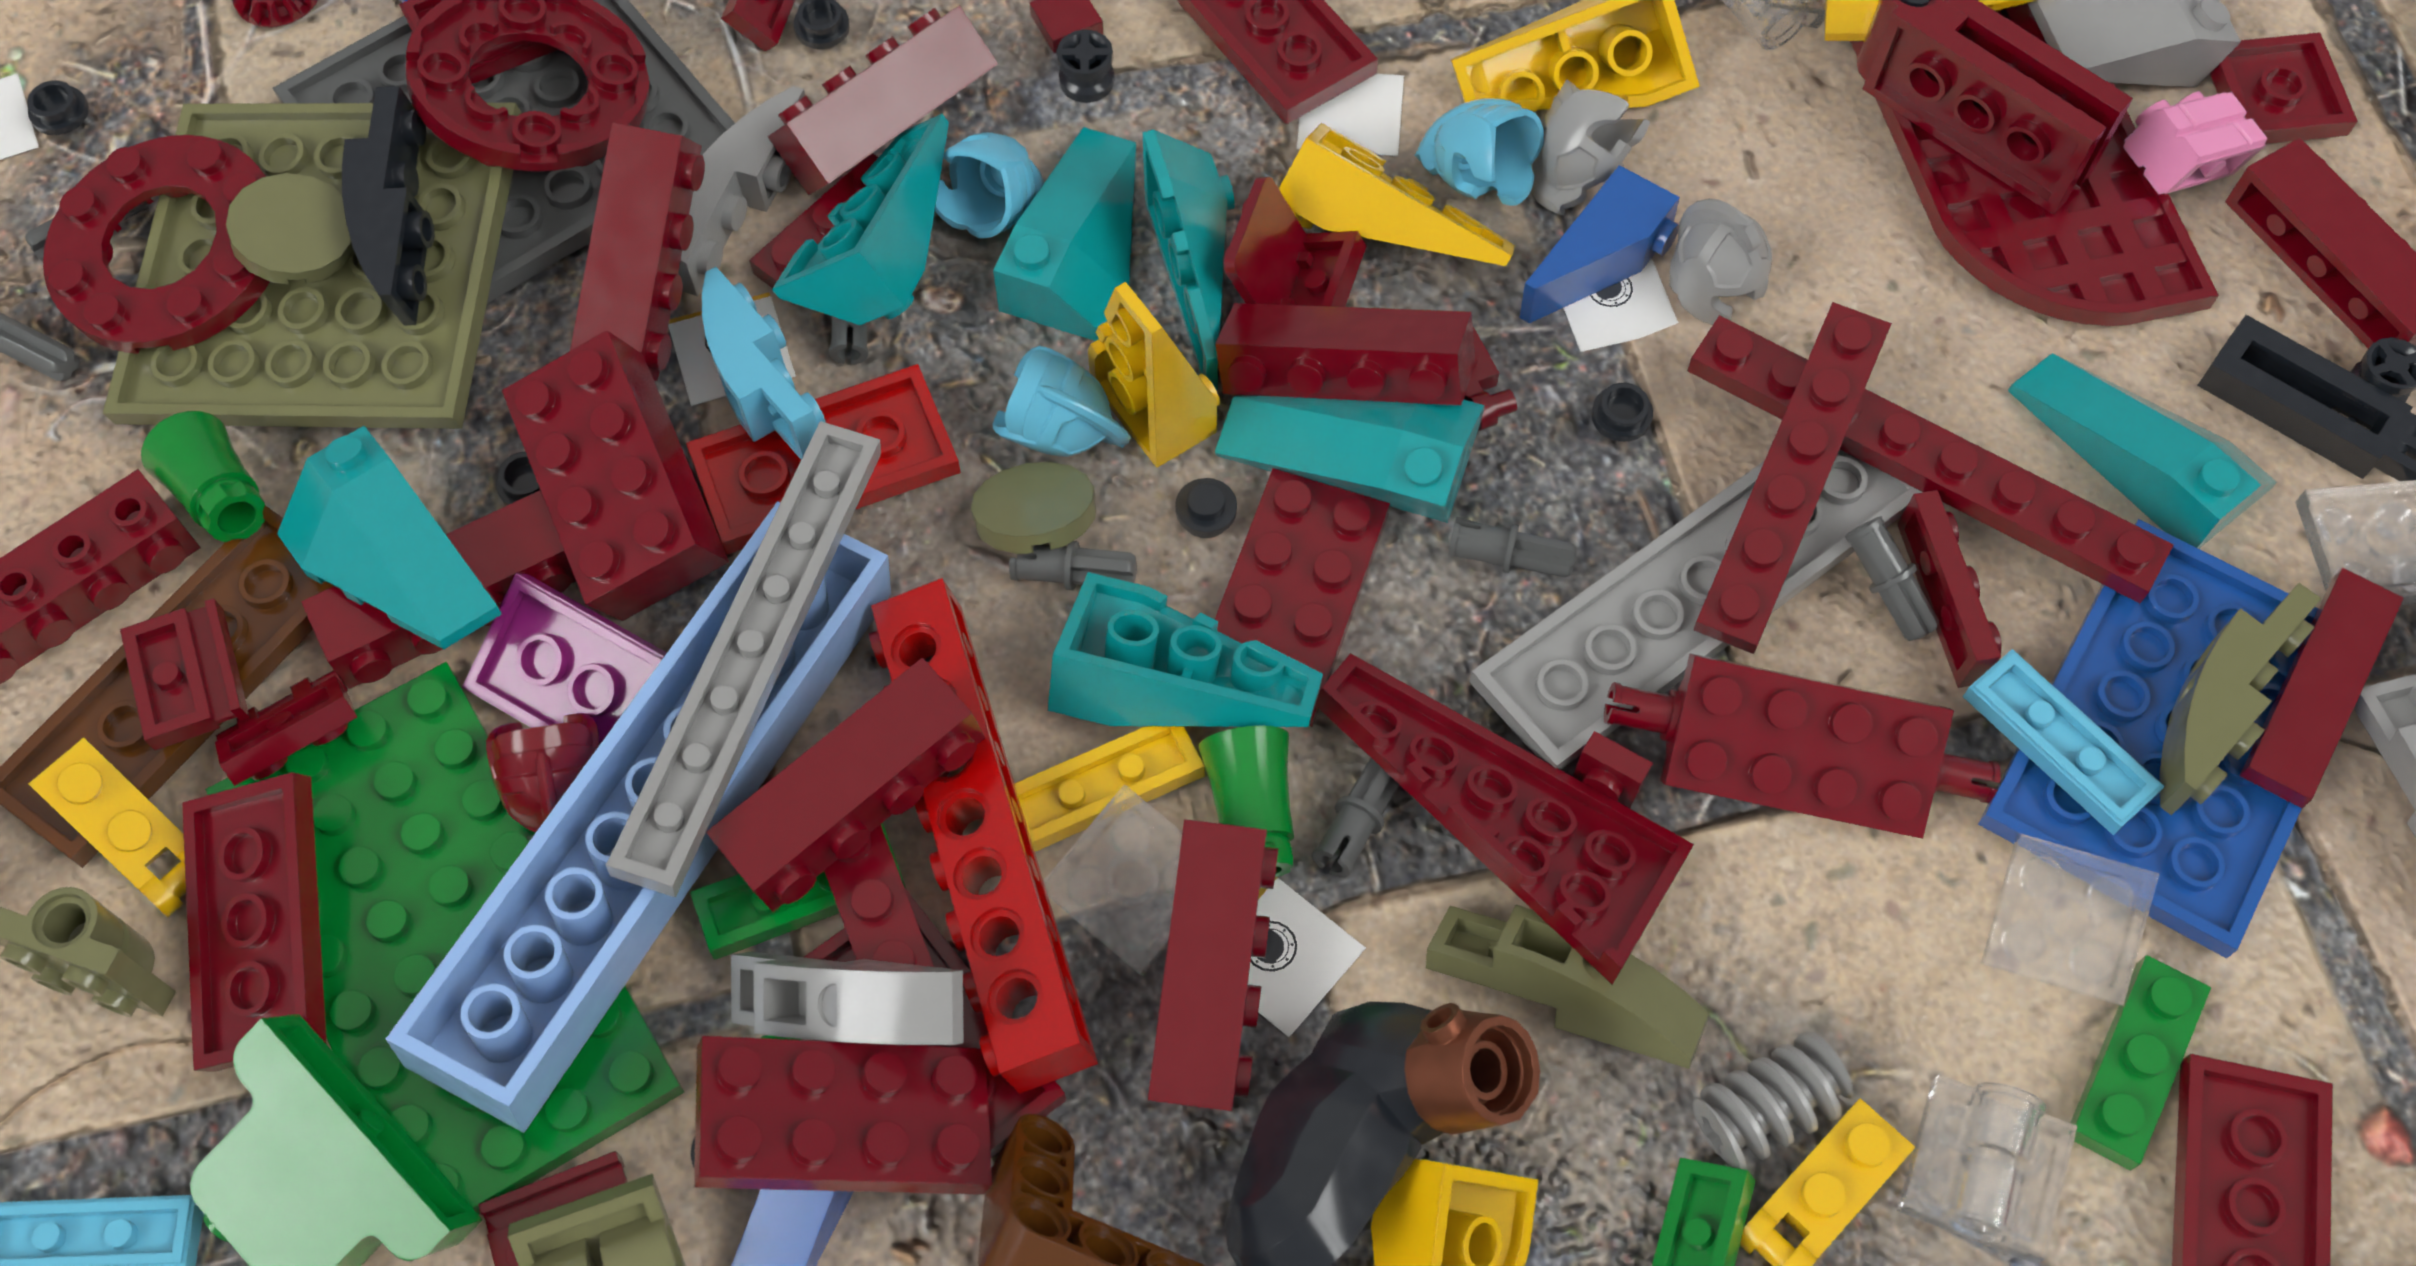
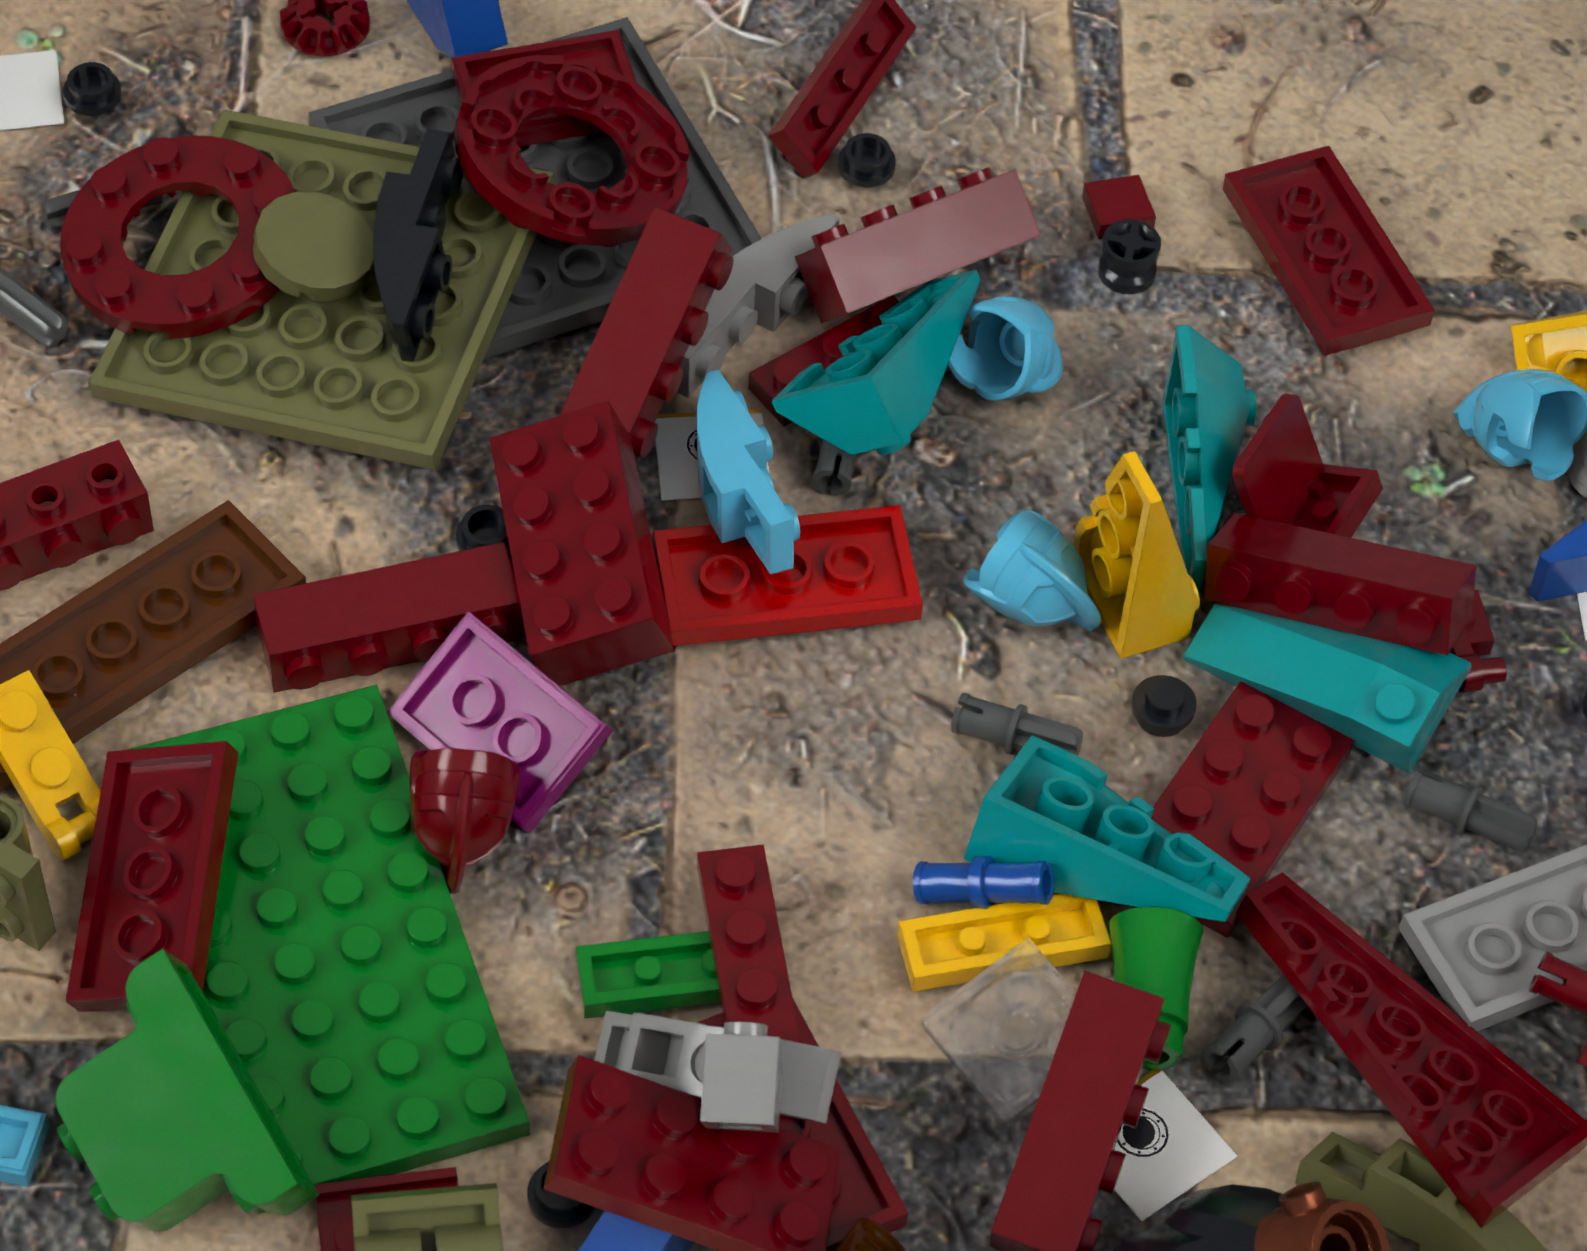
camera: 10 degrees right, 10 degrees down
dark red plate [120,598,250,750] -> none
green plant [141,411,265,542] -> none
dark red plate [214,670,357,786] -> none
teal wedge [277,426,502,649] -> none
light blue brick [386,501,891,1133] -> none
light grey plate [606,421,881,898] -> none
dark red brick [706,657,985,912] -> none
red brick [869,578,1098,1094] -> none
olive tile [971,462,1096,554] -> none
teal wedge [993,127,1137,341] -> none
yellow wedge [1279,123,1515,266] -> none
white sticker [1297,74,1404,156] -> none
dark red plate [1573,731,1653,808] -> none
none -> light grey brick [700,1022,784,1133]
none -> blue pin [913,856,1054,909]

